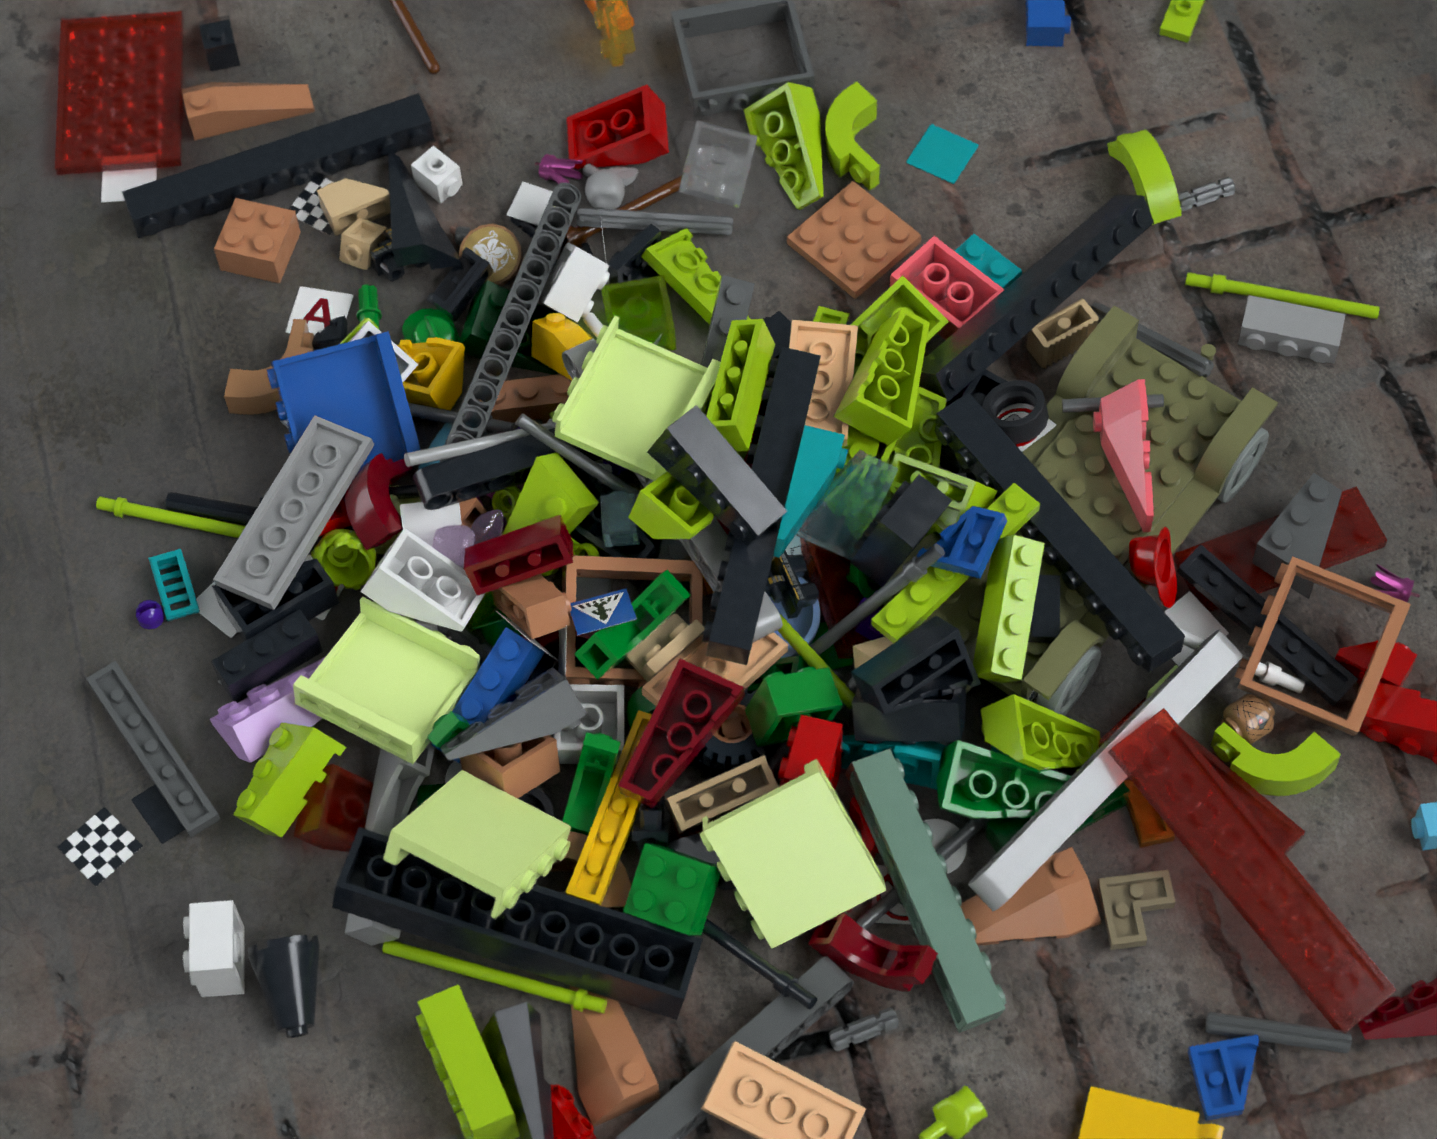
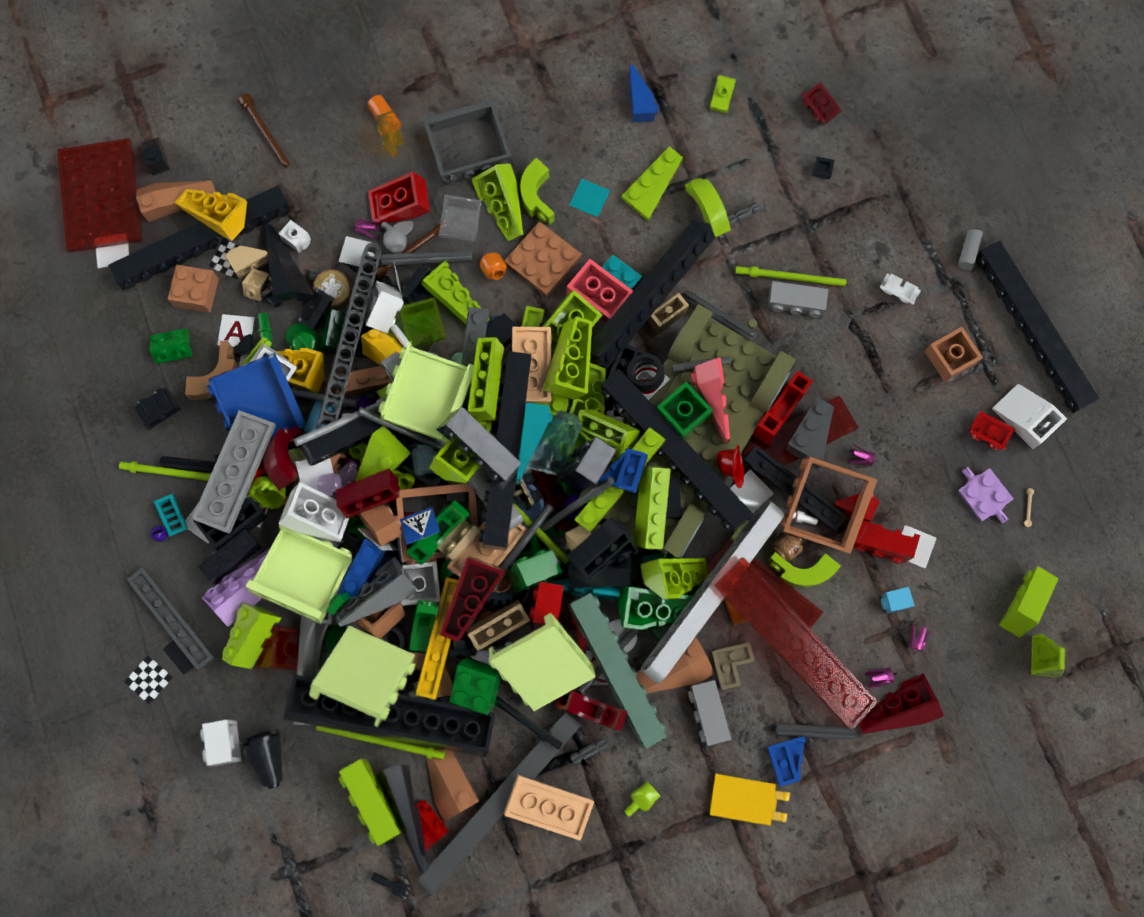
camera: 10 degrees left, 15 degrees up
none -> black brick [133,387,182,430]
none -> green bracket [150,328,193,364]
none -> yellow wedge [174,189,247,241]
none -> orange head [479,252,507,280]
none -> dark grey bar [492,504,553,593]
none -> lime wing [621,146,683,221]
none -> green brick [656,382,713,439]
none -> light grey brick [688,680,732,746]
none -> red arch [752,371,813,445]
none -> dark red bracket [801,82,842,125]
none -> black plate [812,156,835,180]
none -> flat silver piece [865,667,897,690]

